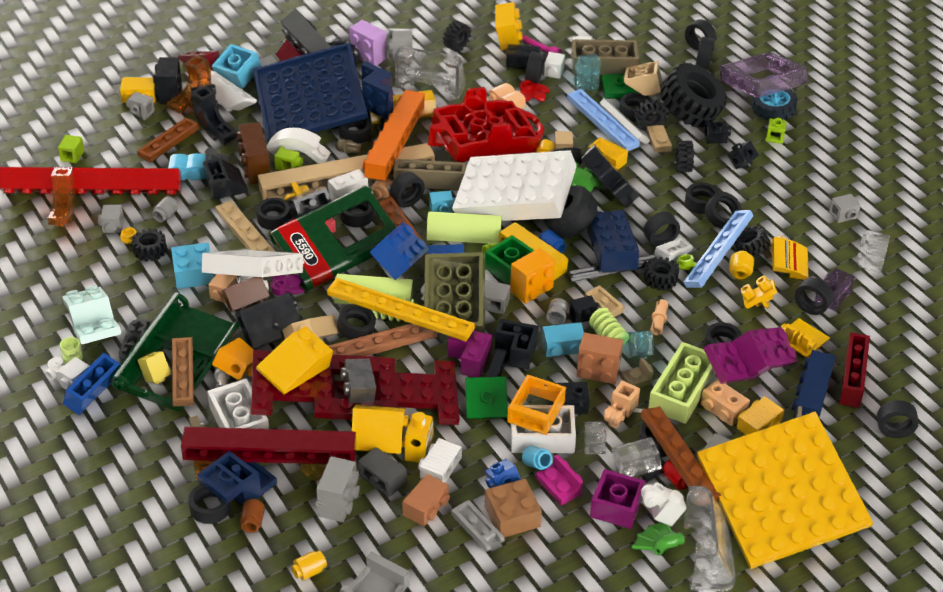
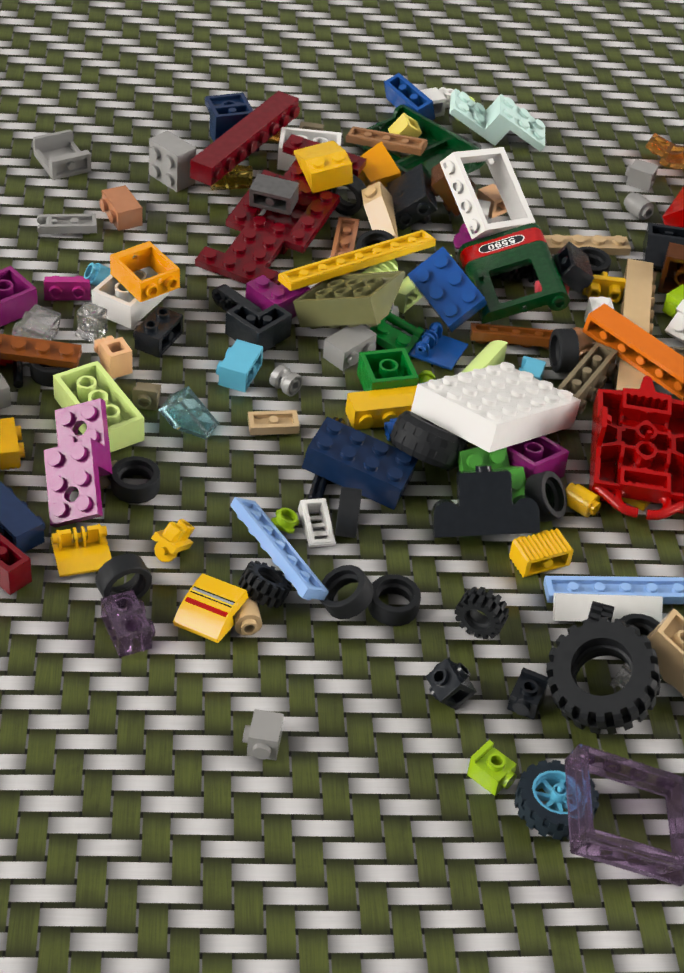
camera: 115 degrees right, 0 degrees up
yellow plate [120,227,137,244] -> none
black tyre [132,228,167,262] -> none
medium azure brick [171,242,214,289] -> none
dark orange brick [240,499,265,533] -> none
yellow brick [292,551,327,581] -> none
black tyre [340,202,374,228] -> none
yellow brick [352,405,409,454] -> none
dark grey brick [358,447,407,497] -> none
yellow torso [405,412,434,463] -> none
white brick [418,438,462,483] -> none
green plate [465,377,508,419] -> none
medium nougat brick [484,478,542,537] -> none
blue brick [485,459,521,488] -> none
light orange brick [510,248,555,304] -> none
tan brick [554,131,573,150] -> none
black brick [569,295,600,323] -> none
nougat brick [577,332,623,385] -> none
yellowish green piece [589,307,629,346] -> none
black tyre [644,257,679,291] -> none
tan plate [646,125,672,153] -> none
light nougat pin [650,299,668,336] -> none
light nougat brick [700,379,750,426] -> none
yellow head [729,251,754,279] -> none
clear brick [856,230,890,273] -> none

